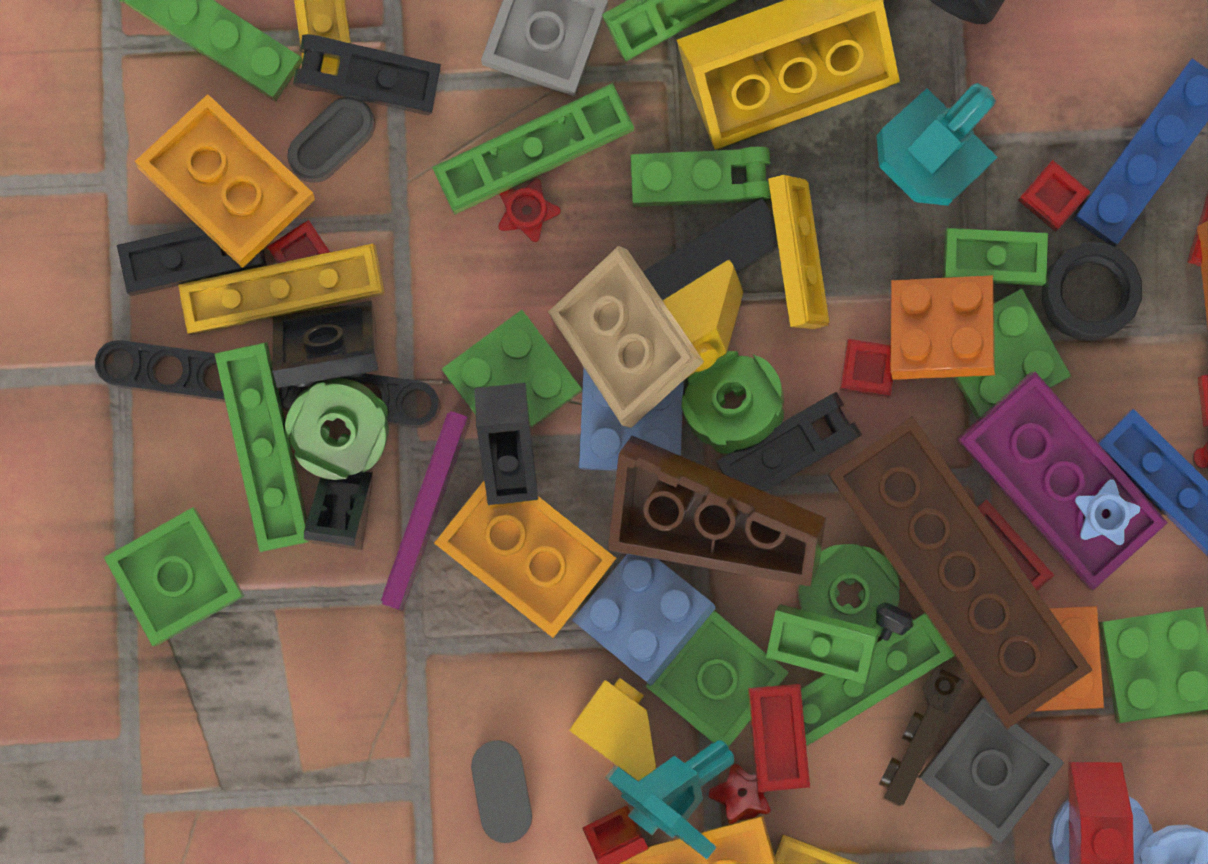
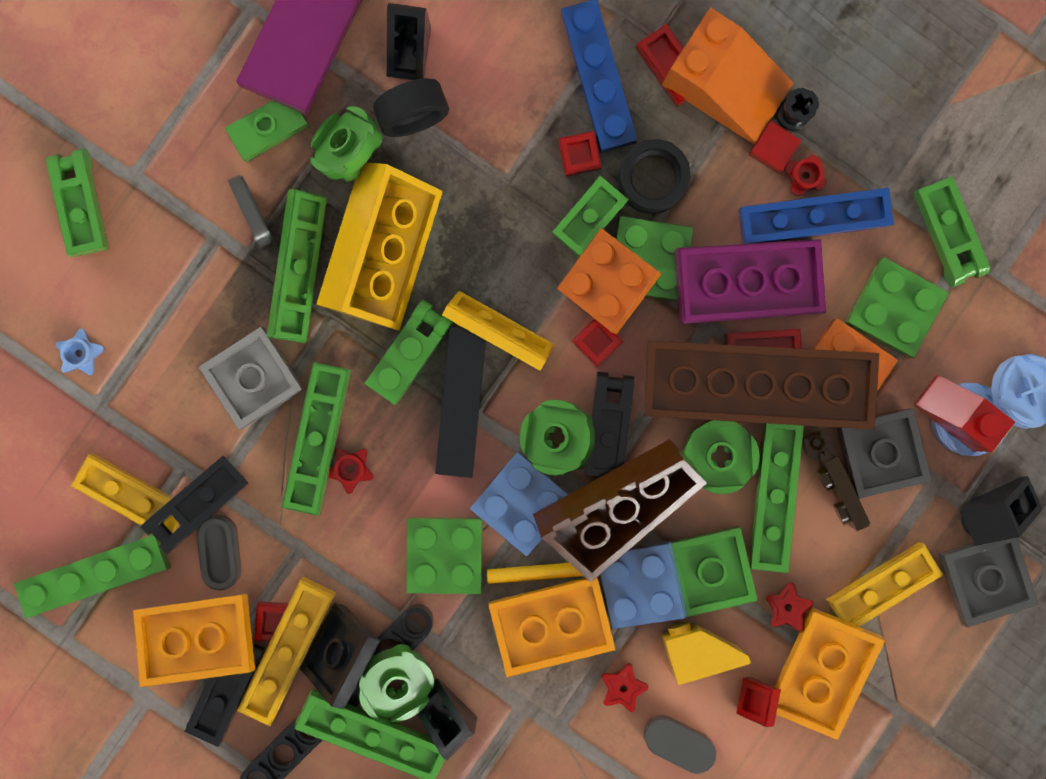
camera: 50 degrees left, 5 degrees up
magenta tile [381,411,470,611] -> none
black slope [474,383,538,505] -> none
tan tile [548,246,704,428] -> none
teal piece [605,740,735,859] -> none
yellow slope [663,260,744,377] -> none
red tile [748,684,810,792] -> none
bright green plate [766,604,879,684] -> none
teal piece [876,83,998,206] -> none
black rock [876,602,914,641] -> none
light blue plate [1075,480,1140,545] -> none
none -> yellow bar [487,562,583,584]
none -> red plate [601,663,649,712]

